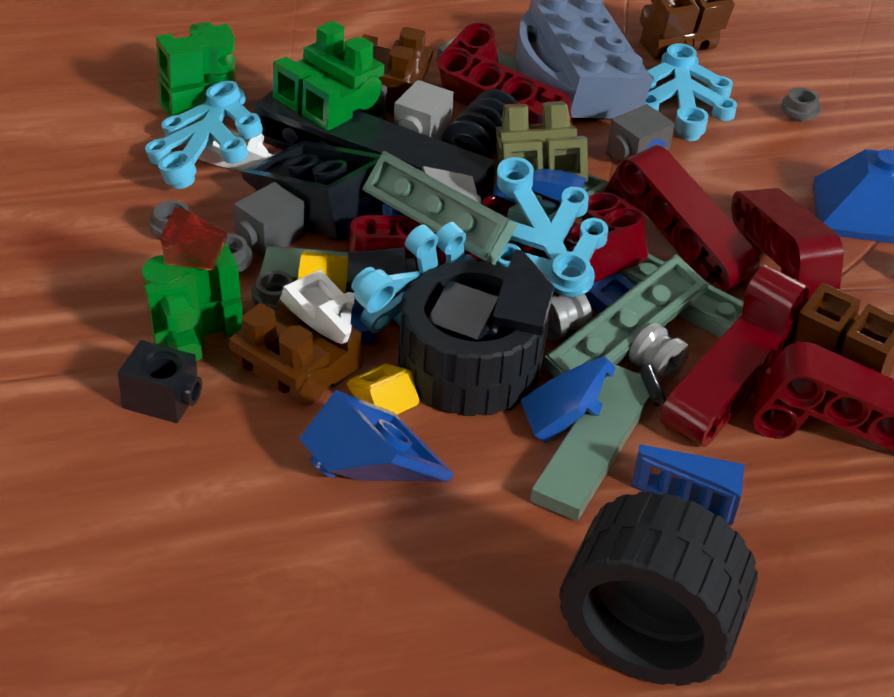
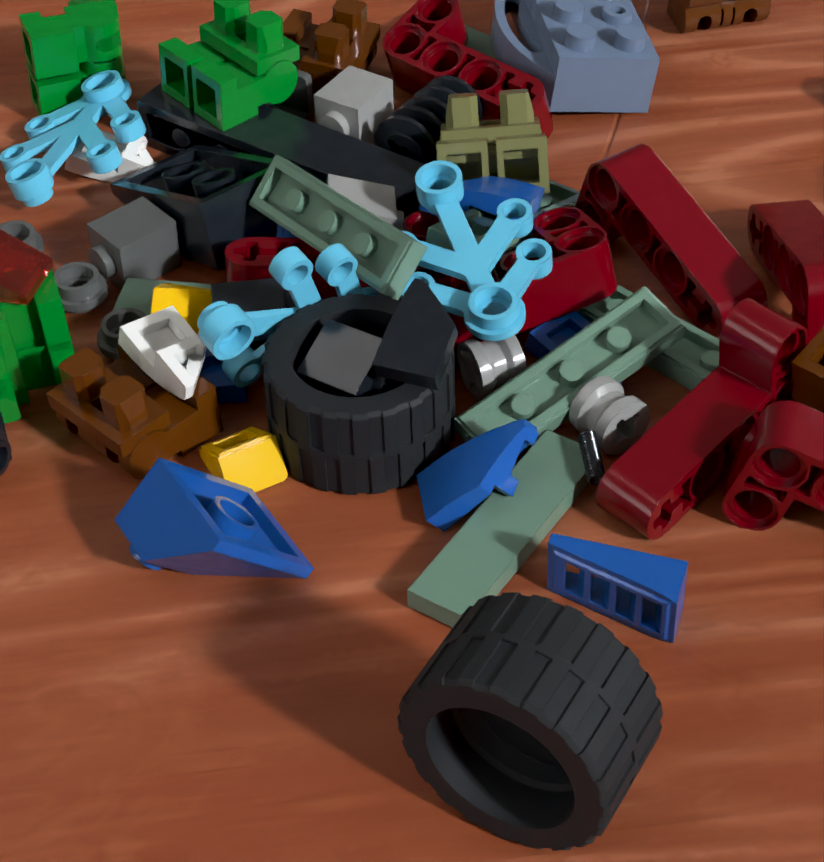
camera: 10 degrees right, 0 degrees up
dark grey brick [607,104,675,162] -> none
medium azure plant [644,43,737,141] -> none

